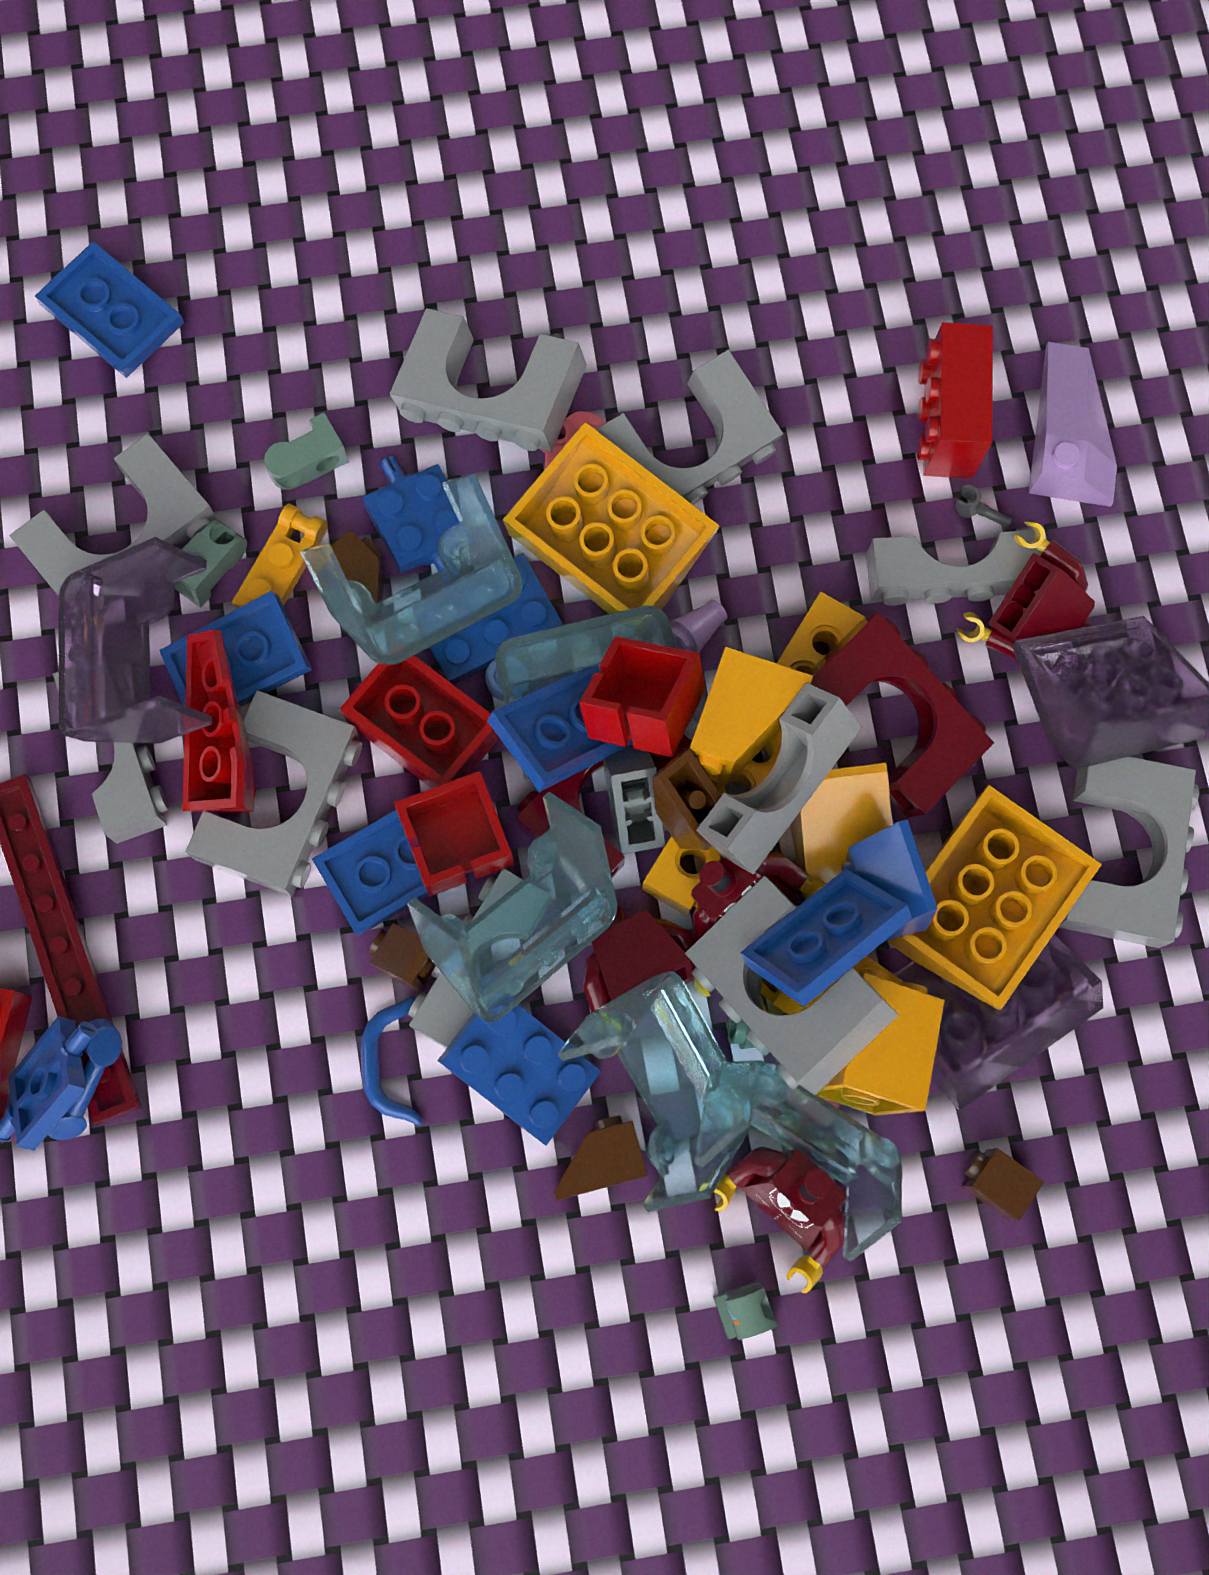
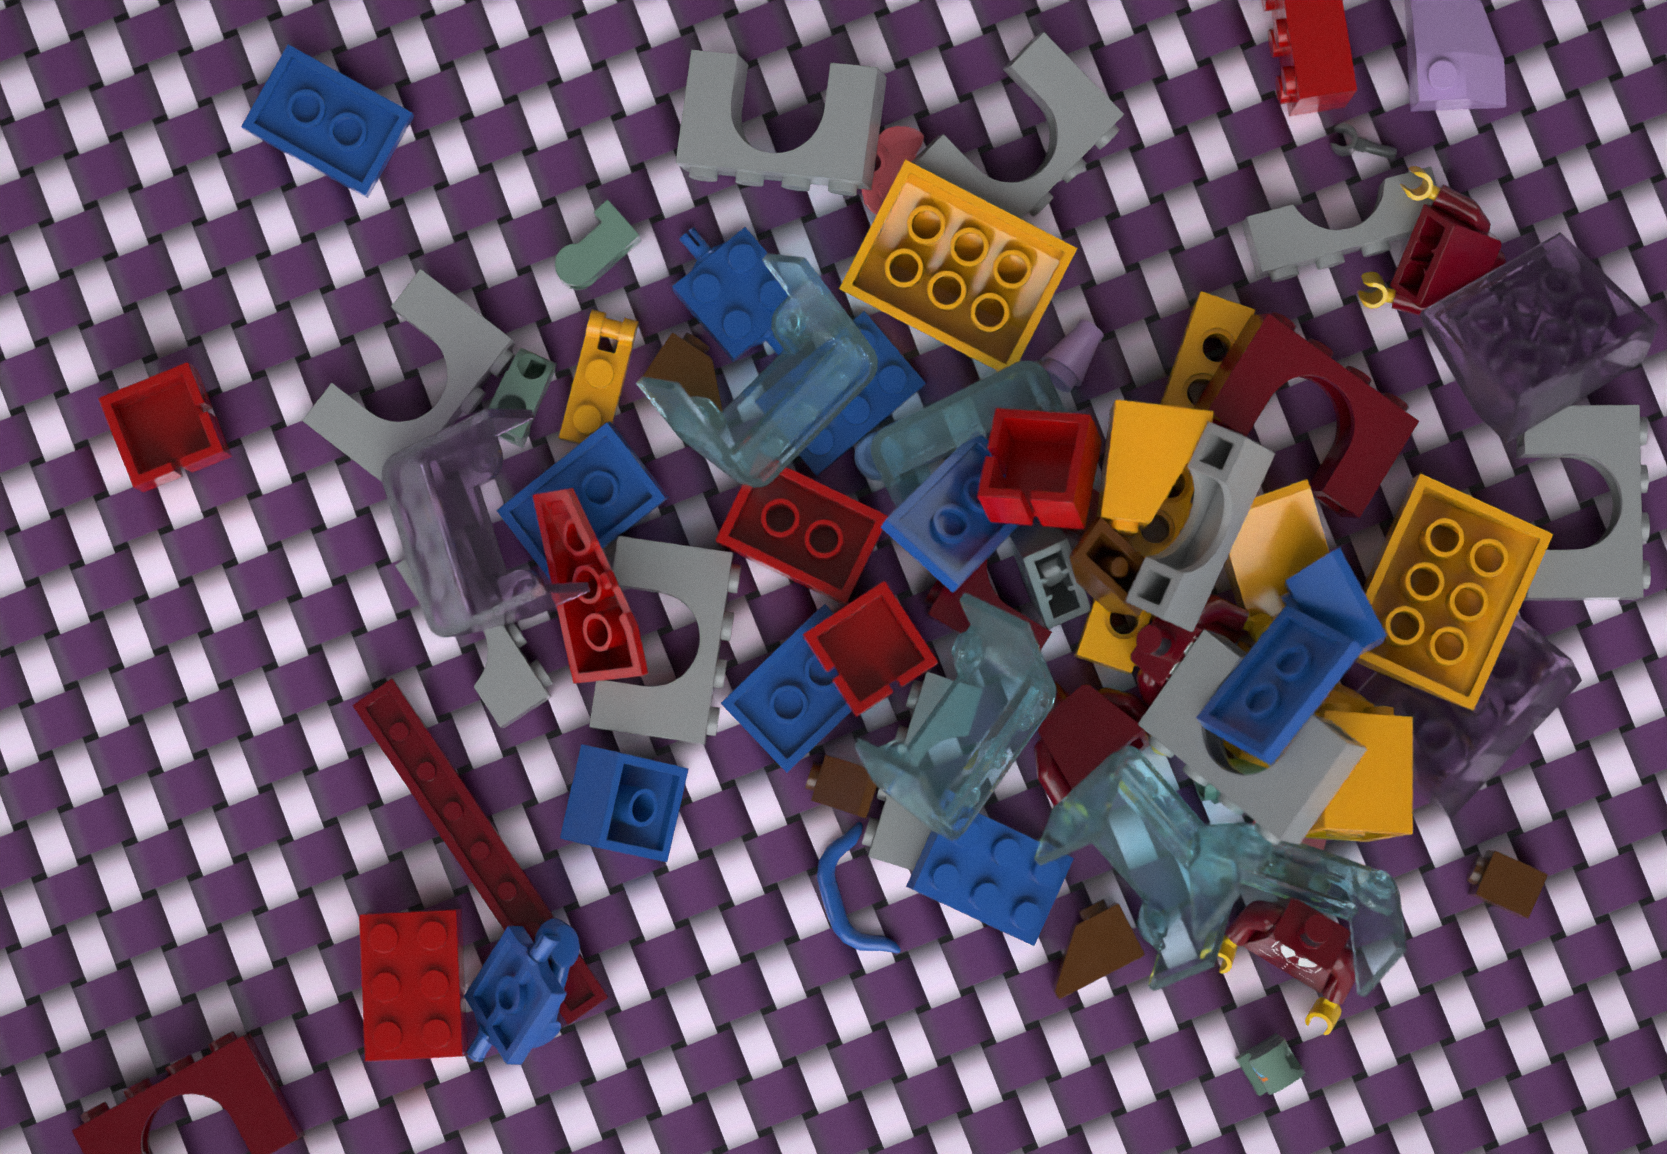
camera: 10 degrees left, 10 degrees up
none -> blue slope [560,744,689,862]

